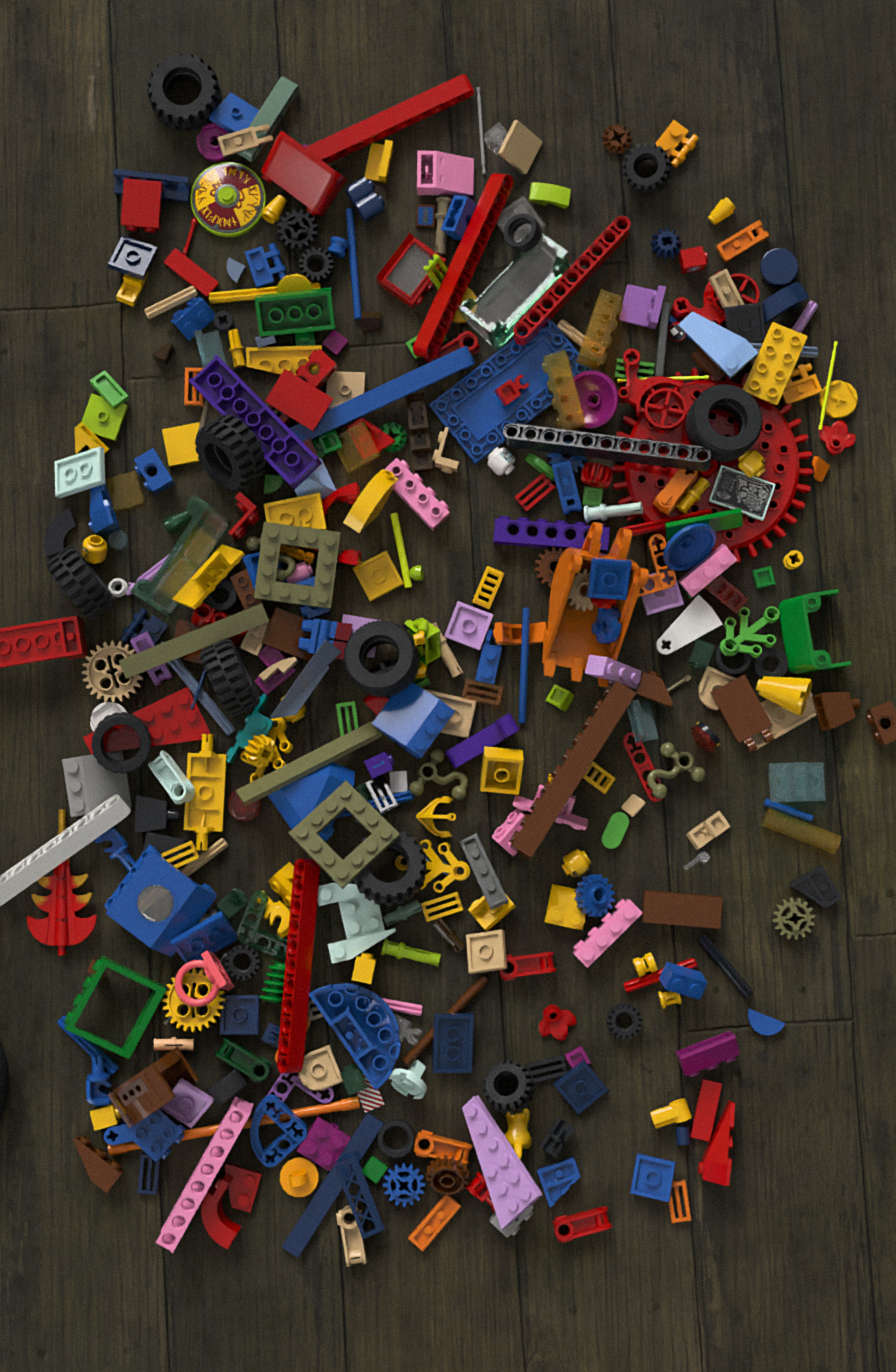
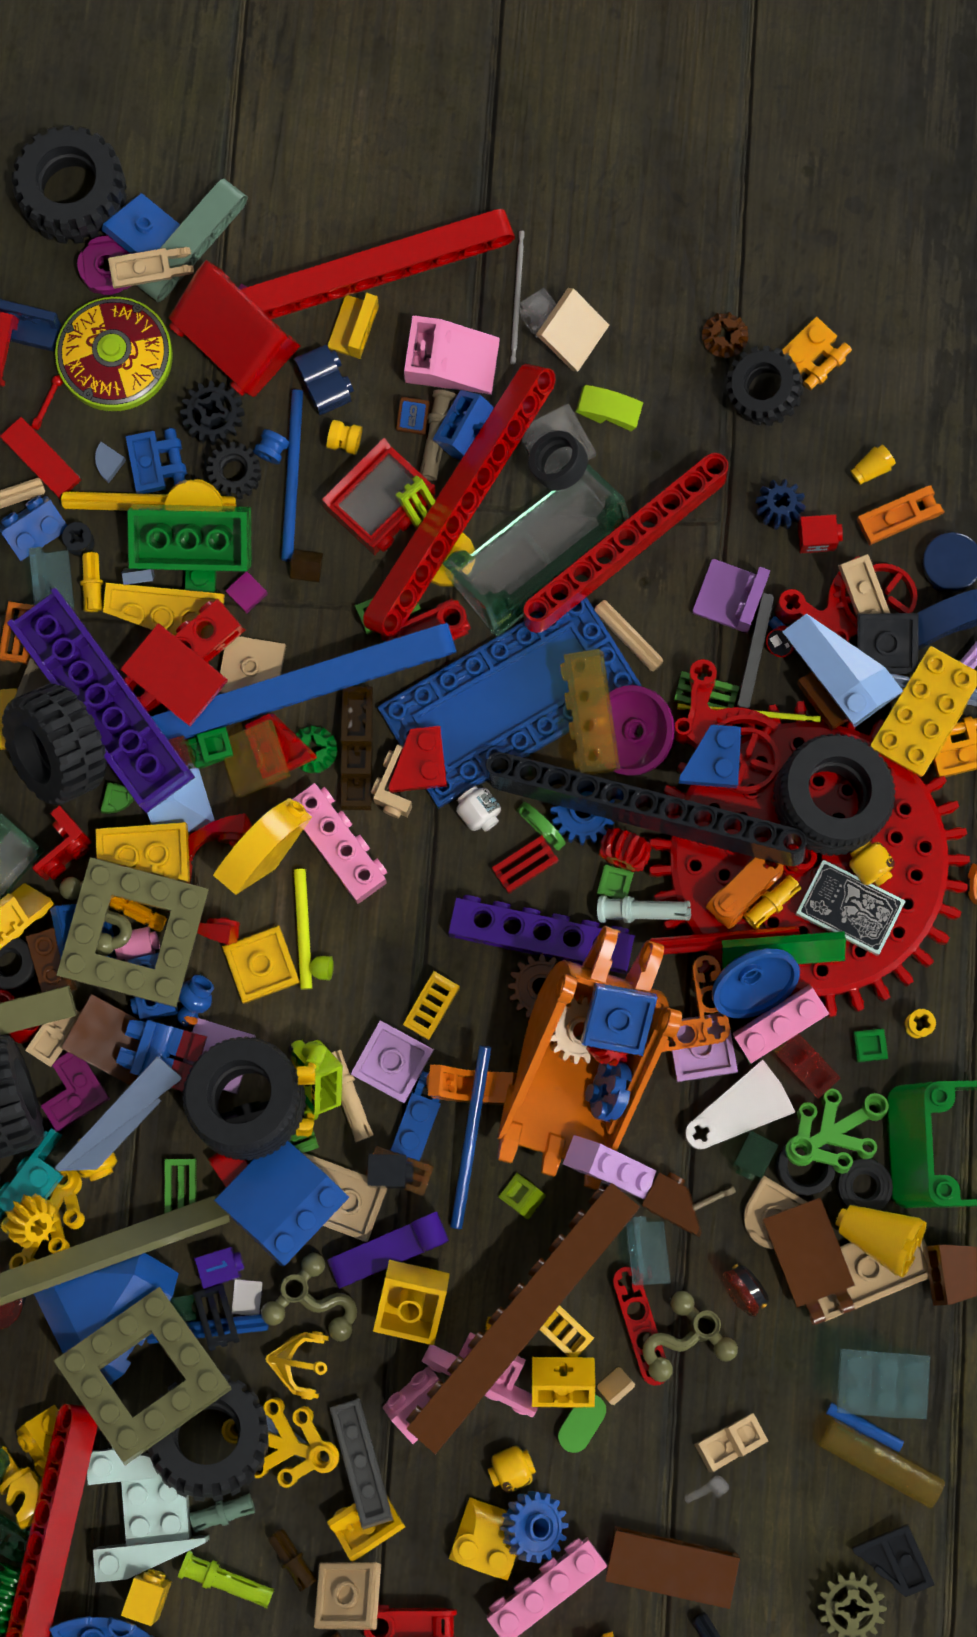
camera: 10 degrees right, 5 degrees down
tan slope [259,657,299,683] -> none
yellow cone [262,195,287,224] -> none
yellow tile [421,892,463,922] -> none
red plate [494,375,529,406] -> none
blue plate [552,459,582,515] -> none
clear yellow brick [576,289,623,370] -> none
none -> blue animal [177,975,214,1027]
none -> yellow wheel [327,420,363,455]
none -> black brick [367,1154,414,1189]
none -> red wing [389,726,447,793]
none -> yellow brick [532,1357,595,1407]
none -> blue wing [678,725,741,788]

